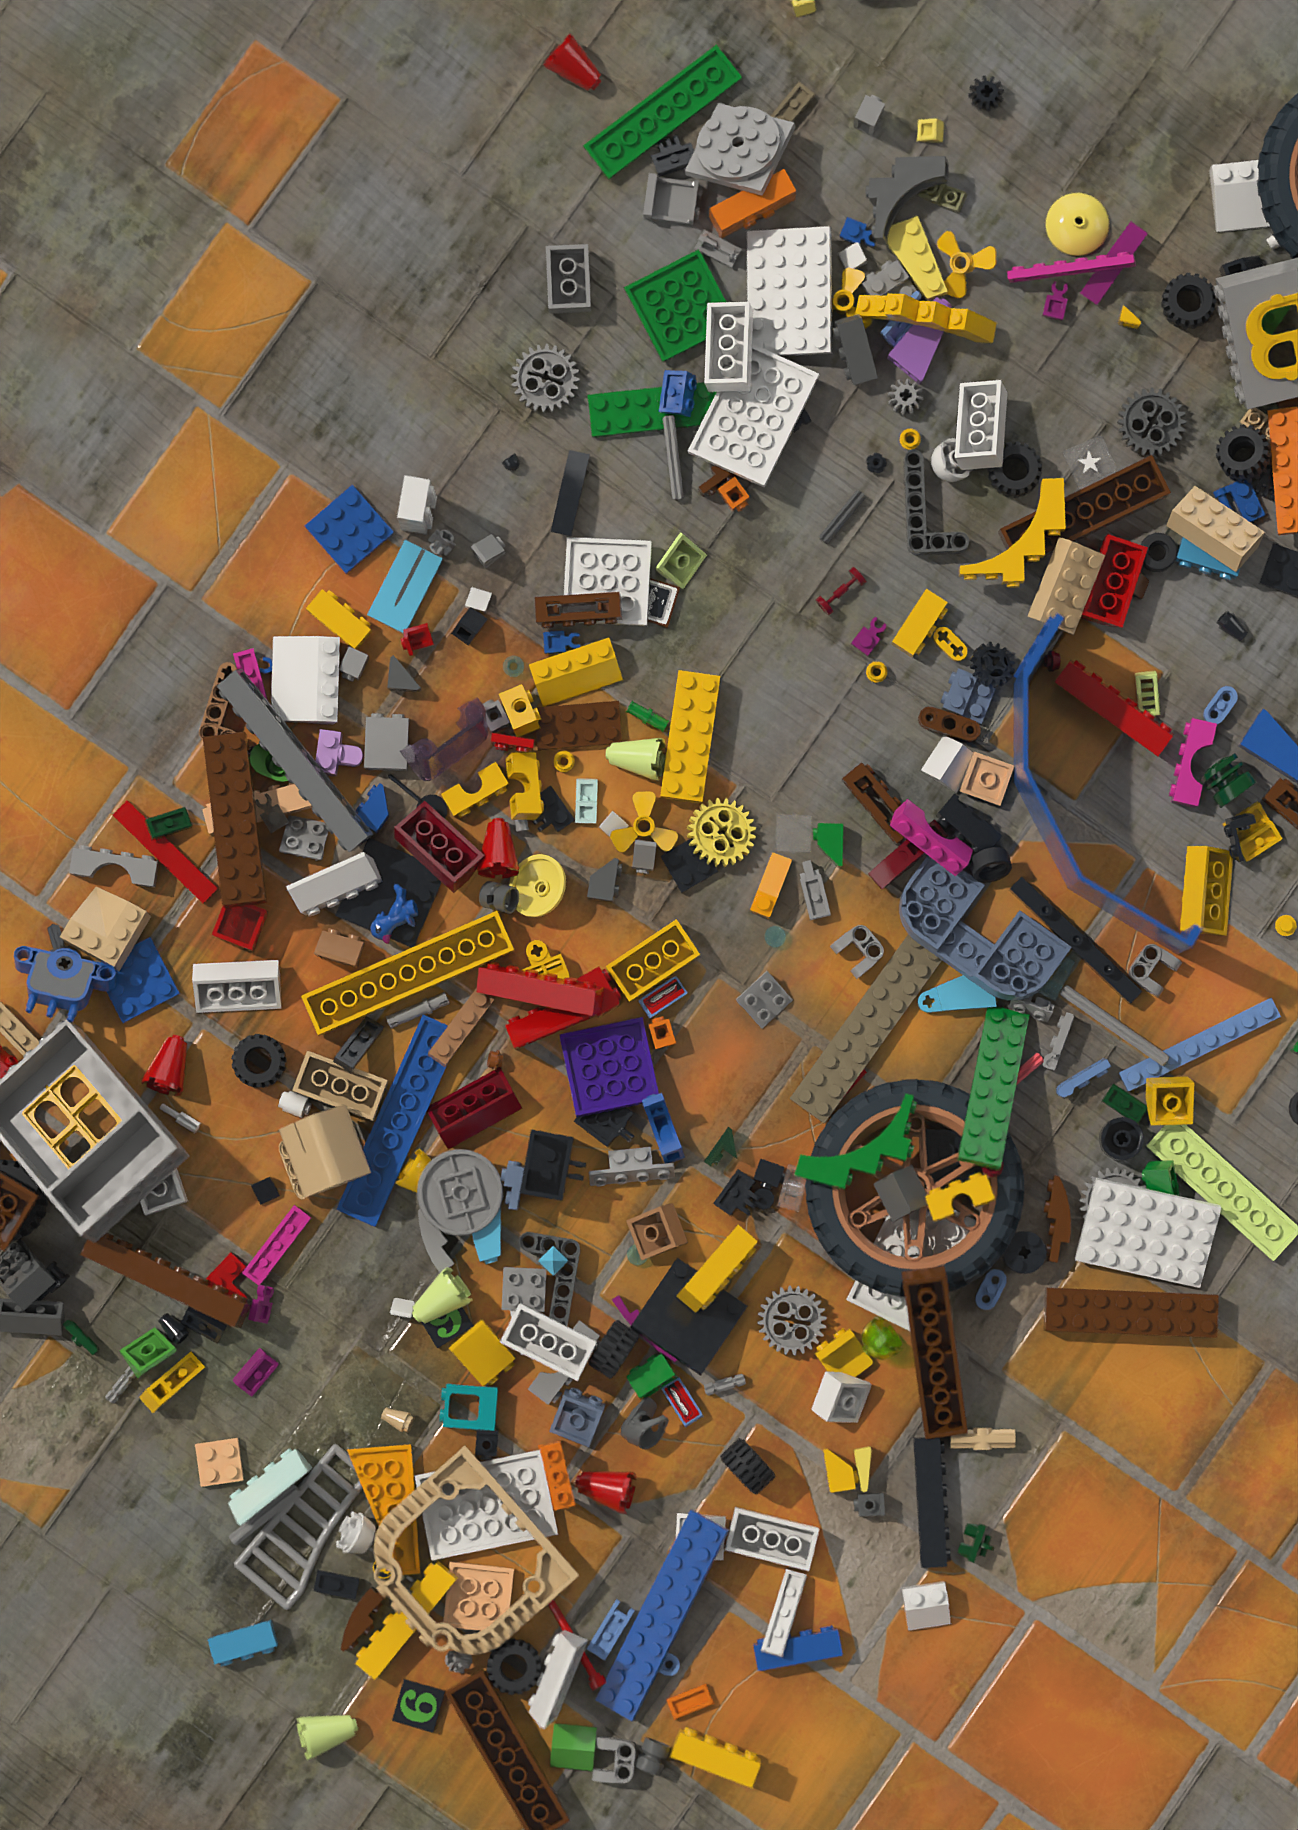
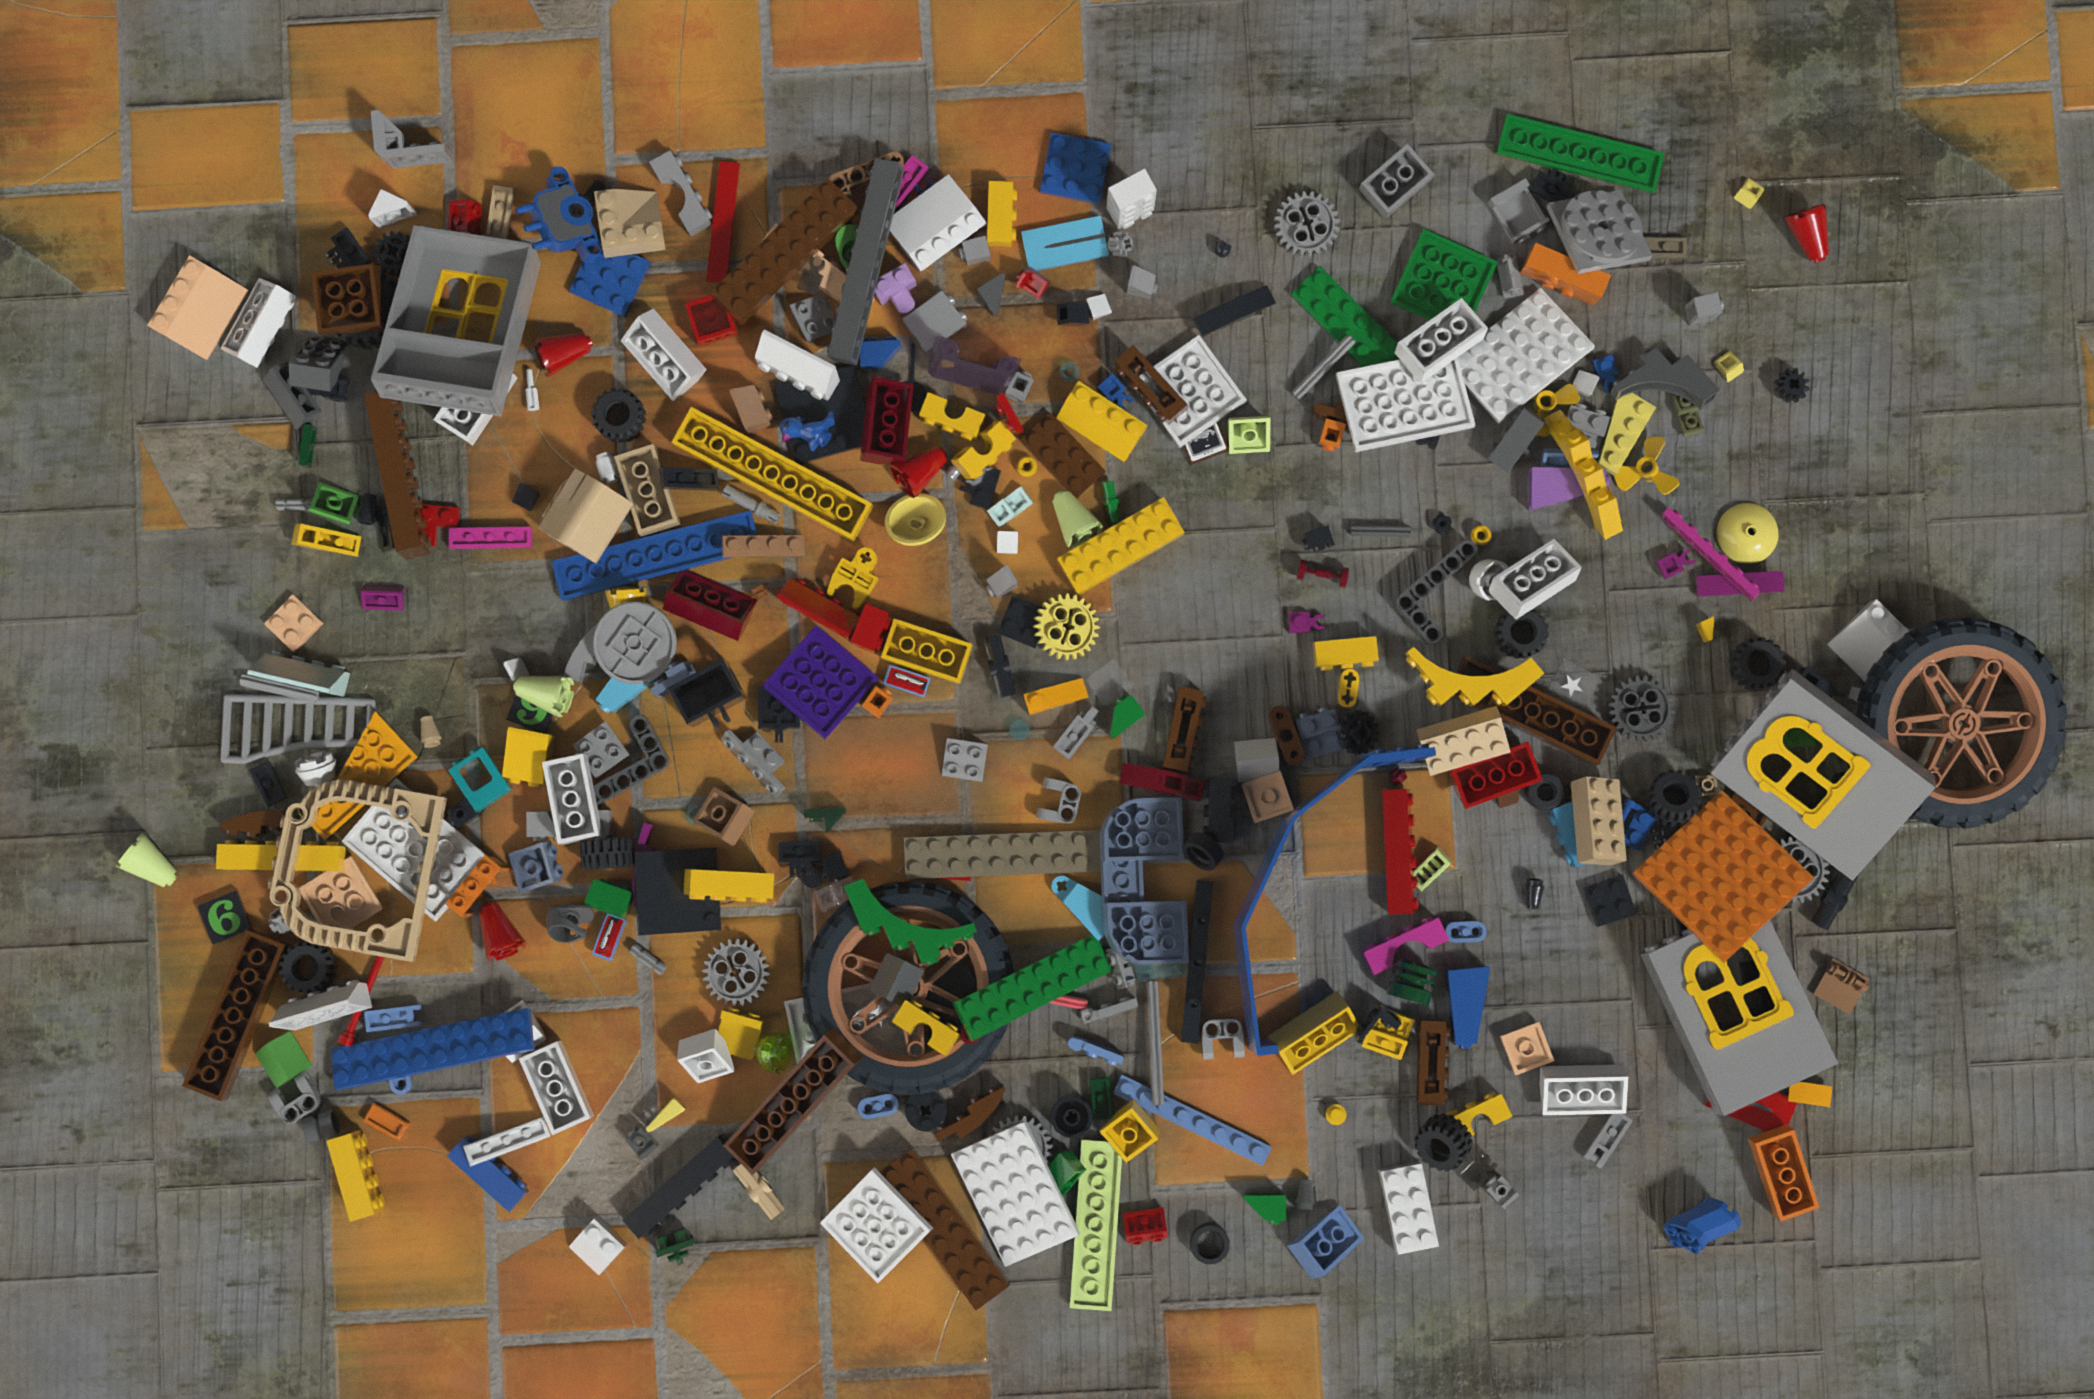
camera: 50 degrees right, 0 degrees up
dark green plate [145,807,192,840] -> none
dark azure brick [207,1620,278,1666] -> none
magenta plate [248,1285,274,1324] -> none
red brick [476,962,604,1016] -> none
dark grey wheel [479,881,519,914] -> none
yellow brick [499,684,541,737] -> none
medium azure slope [539,1246,568,1276] -> none
red cone [543,33,601,91] -> none
dark grey slope [587,858,622,902] -> none
yellow piece [610,791,678,853] -> none
blue arch [642,1093,685,1164] -> none
blue bracket [658,370,697,417] -> none
black tyre [720,1438,776,1495] -> none
yellow slope [823,1449,859,1493] -> none
yellow plate [866,661,887,683] -> none
light grey gear [887,379,923,415] -> none
dark pink arch [890,799,973,876] -> none
none -> white plate [820,1167,933,1283]
none -> black piece [983,634,1016,698]
none -> red bracket [1122,1207,1168,1245]
none -> black brick [1301,525,1335,552]

